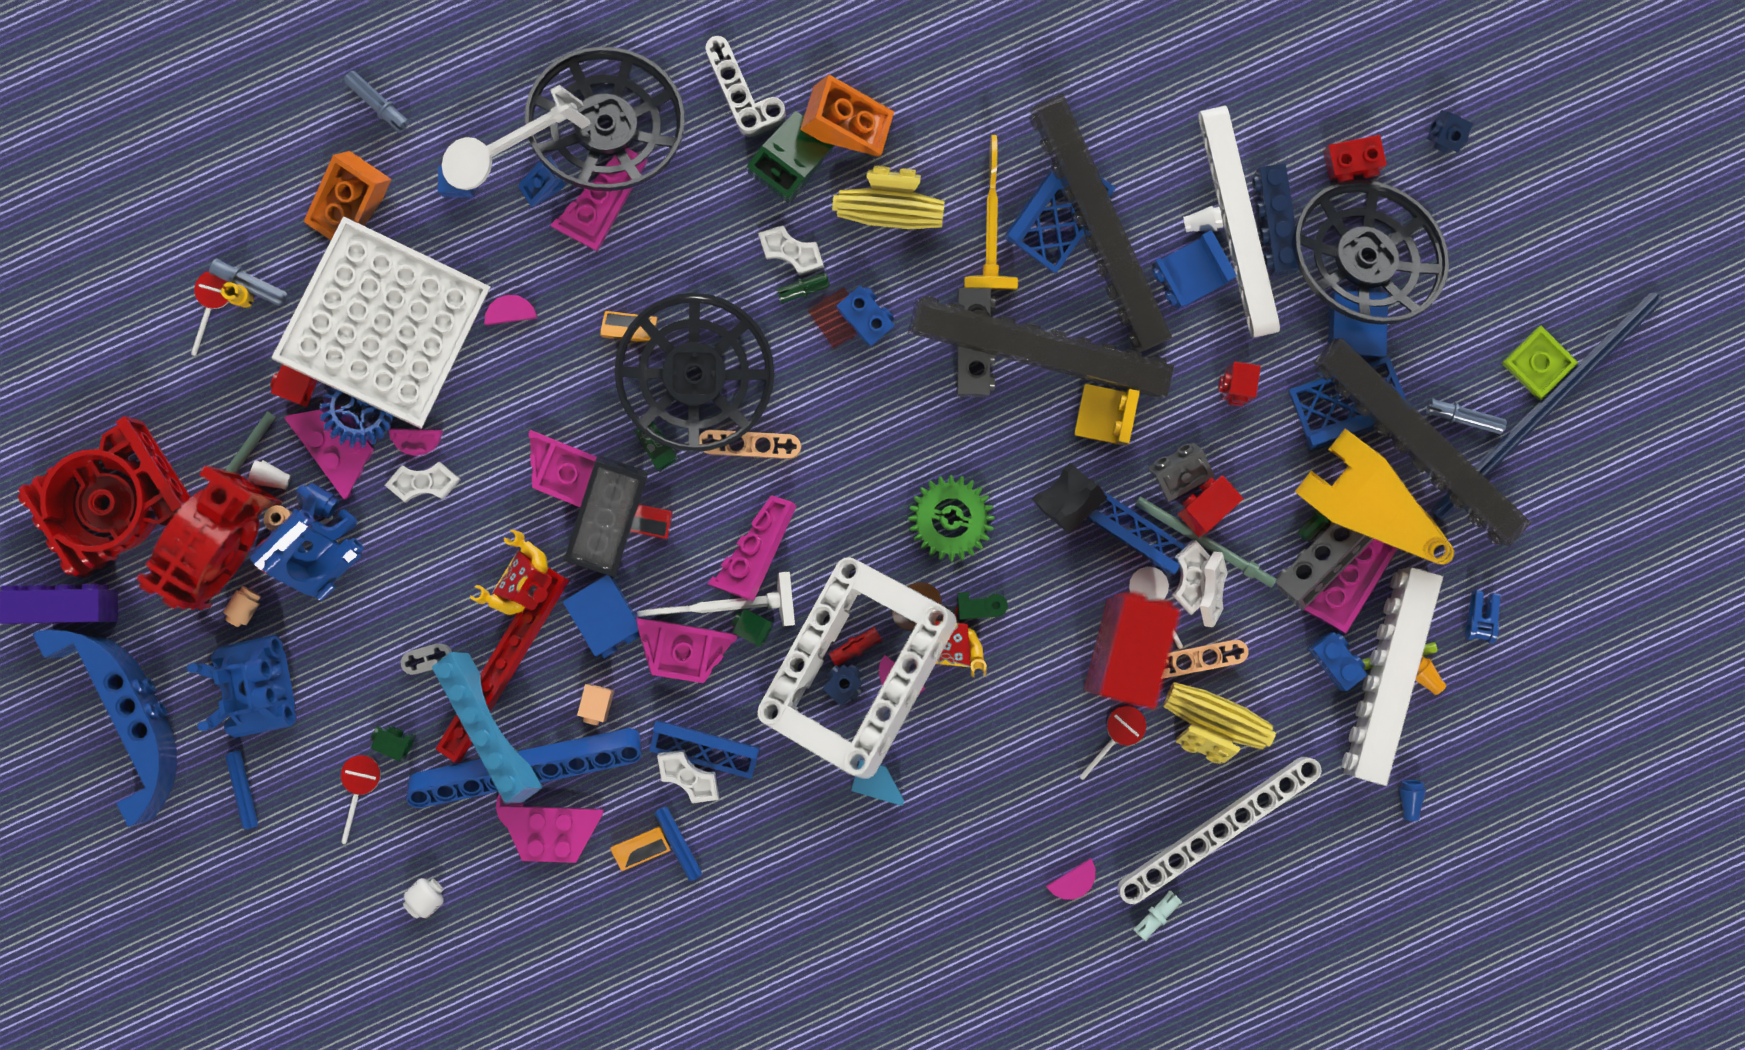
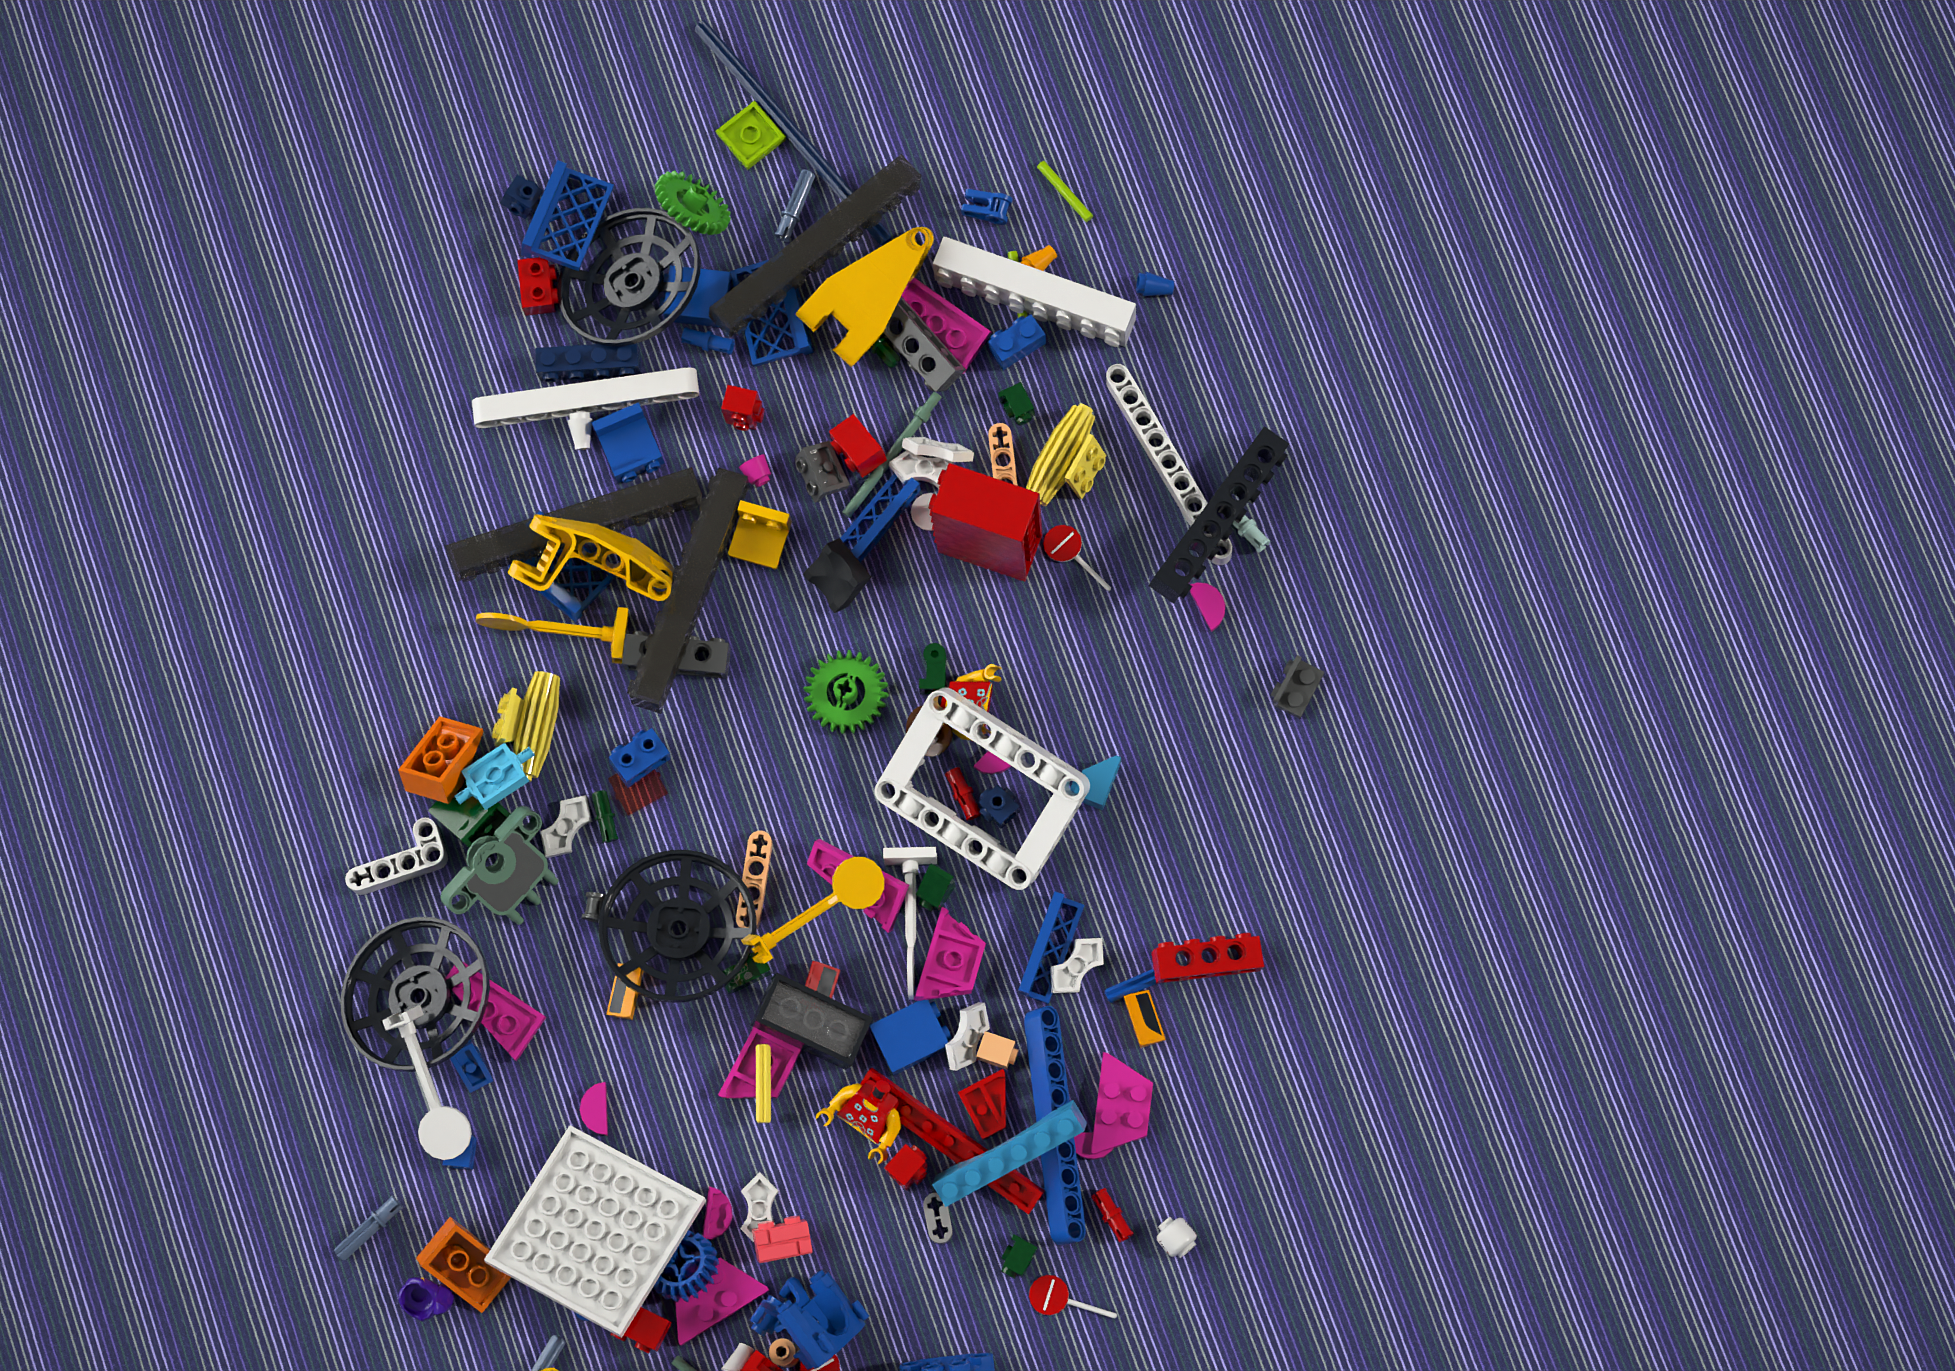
camera: 80 degrees left, 10 degrees down
none -> dark purple hair [398,1277,454,1322]
none -> sand green piece [440,806,559,925]
none -> medium azure plate [454,743,535,810]
none -> yellow piece [508,514,675,601]
none -> blue fence [521,160,614,271]
none -> dark grey bush [581,892,606,923]
none -> bright green gear [655,170,731,235]
none -> blue pin [681,327,735,355]
none -> dark pink hat [739,454,771,487]
none -> yellow piece [741,857,884,964]
none -> coral brick [752,1216,813,1263]
none -> light yellow axle [756,1044,771,1123]
none -> red brick [884,1144,928,1191]
none -> white tile [945,1002,990,1071]
none -> red wing [958,1069,1006,1140]
none -> dark green brick [998,382,1035,426]
none -> lime bar [1037,161,1093,222]
none -> red pin [1091,1188,1134,1243]
none -> black brick [1148,426,1289,604]
none -> red brick [1151,933,1264,984]
none -> dark grey bracket [1271,655,1325,719]

